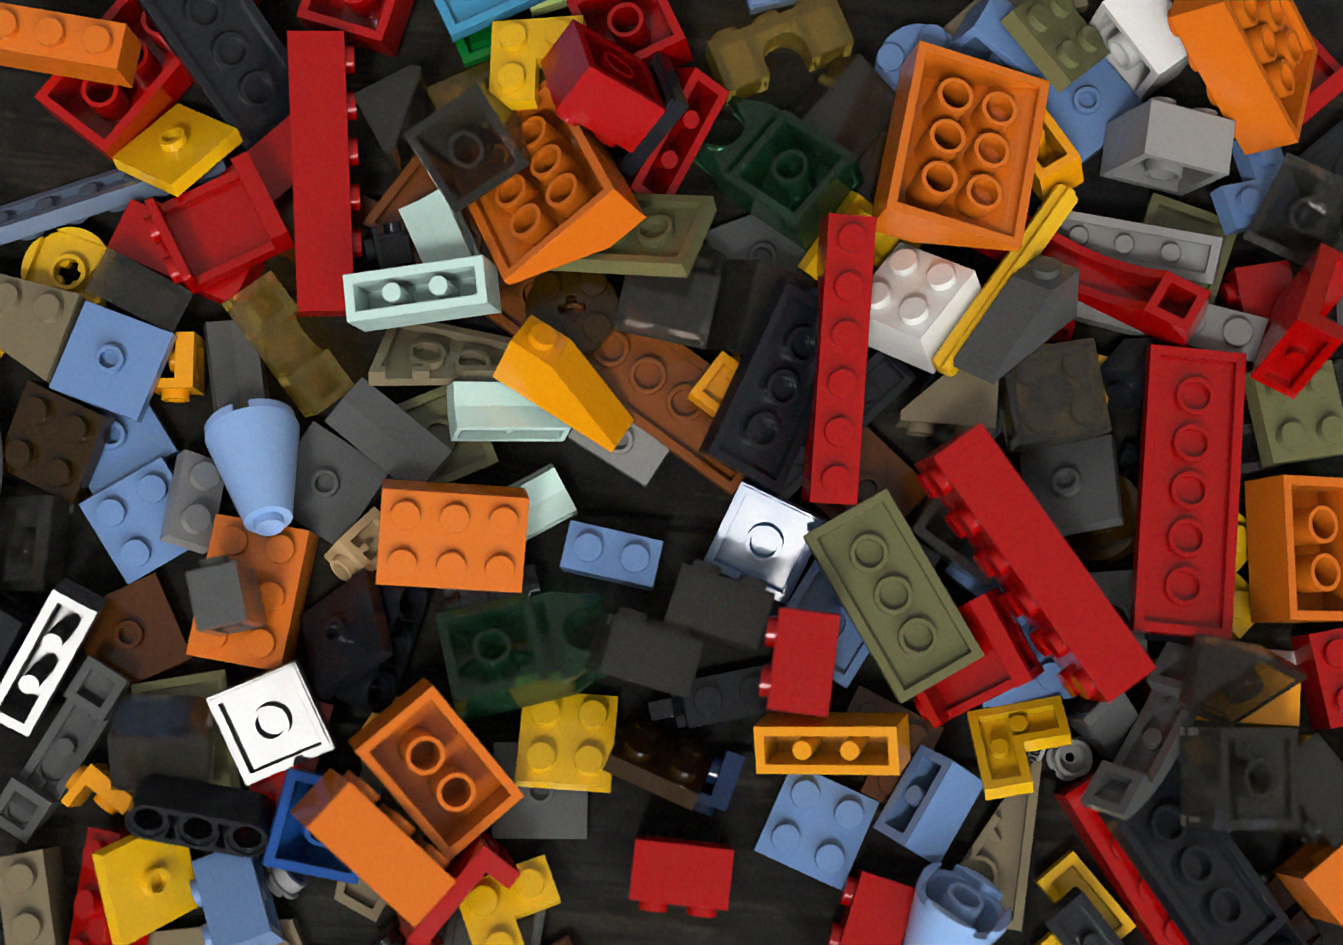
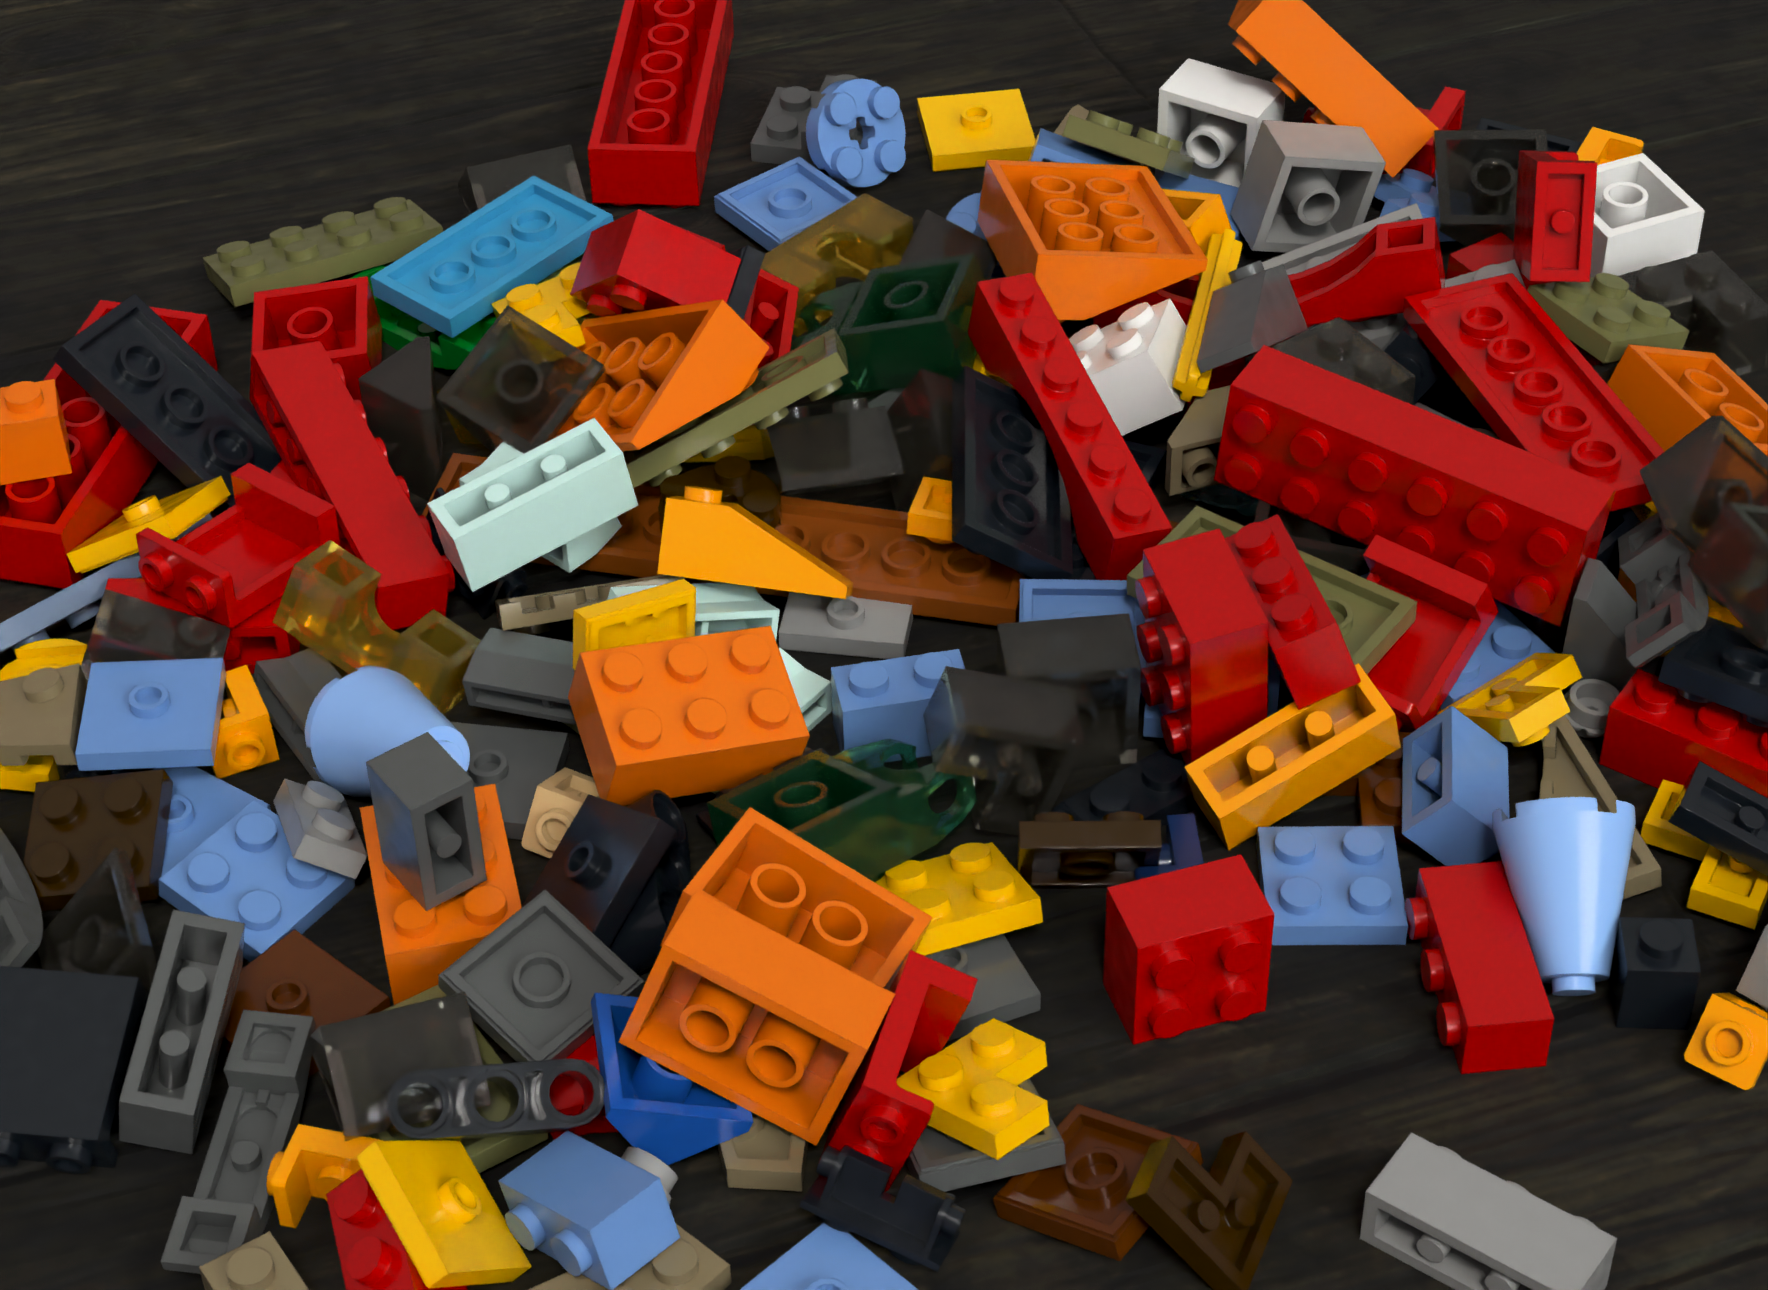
camera: 20 degrees left, 40 degrees down
none -> yellow plate [573,579,696,670]
none -> red brick [1225,514,1361,710]

